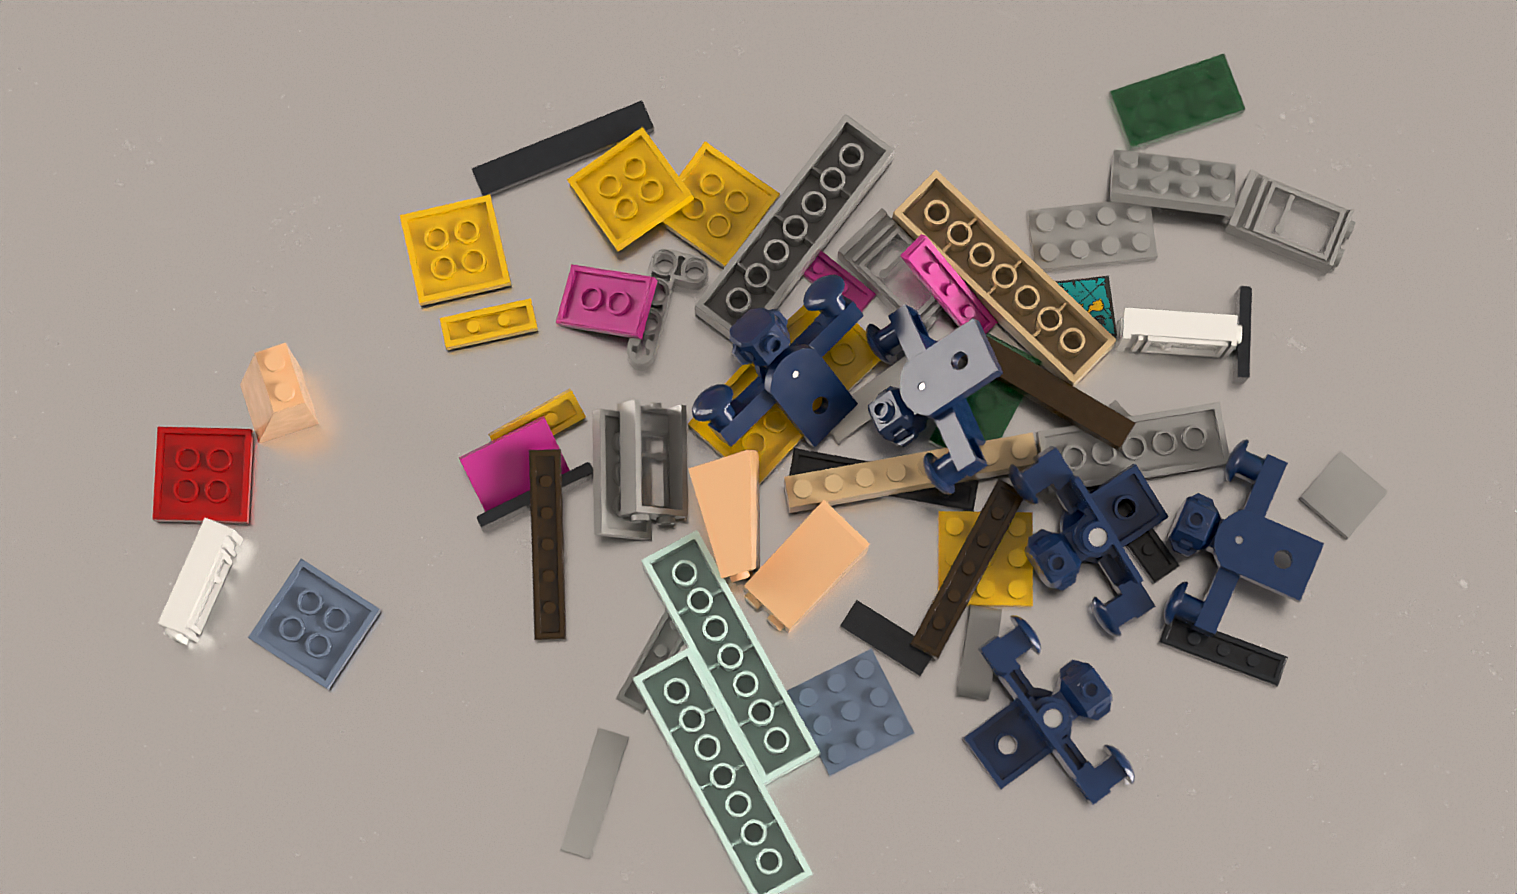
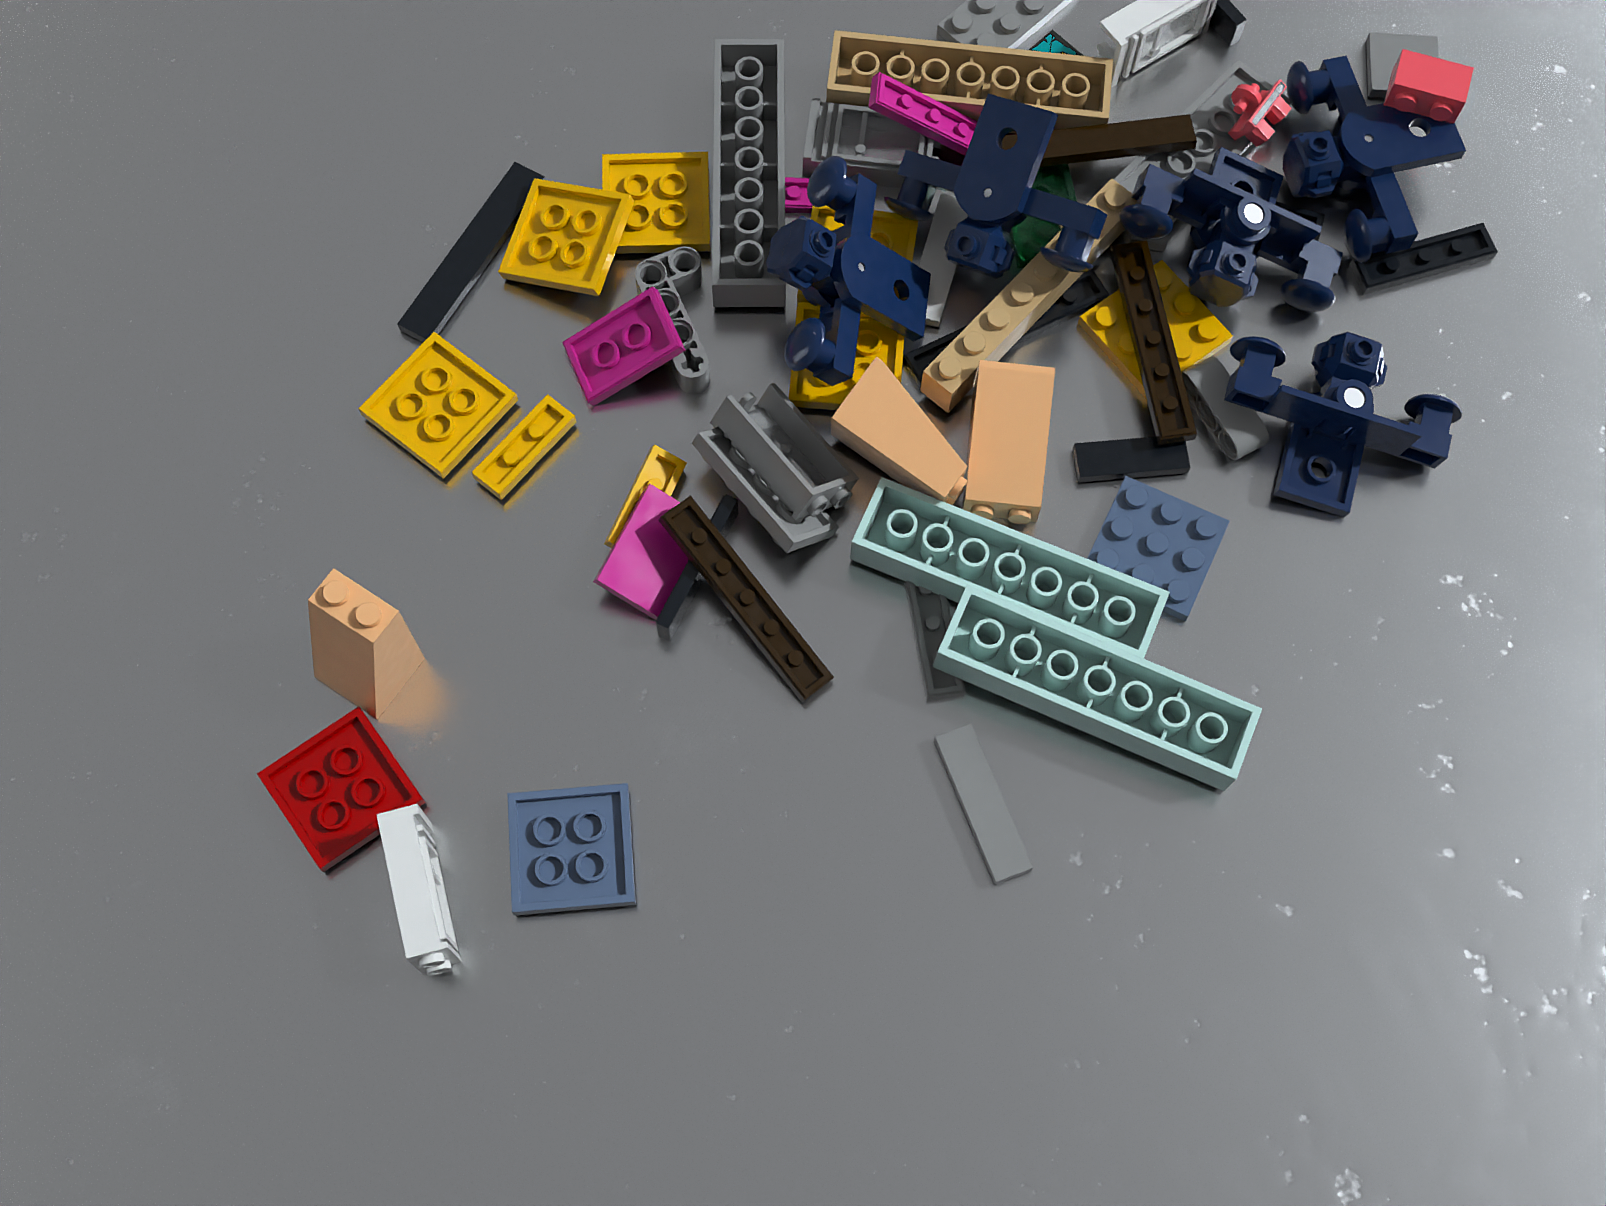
camera: 35 degrees left, 10 degrees down
none -> coral hips [1228,79,1292,147]
none -> coral brick [1384,49,1474,124]

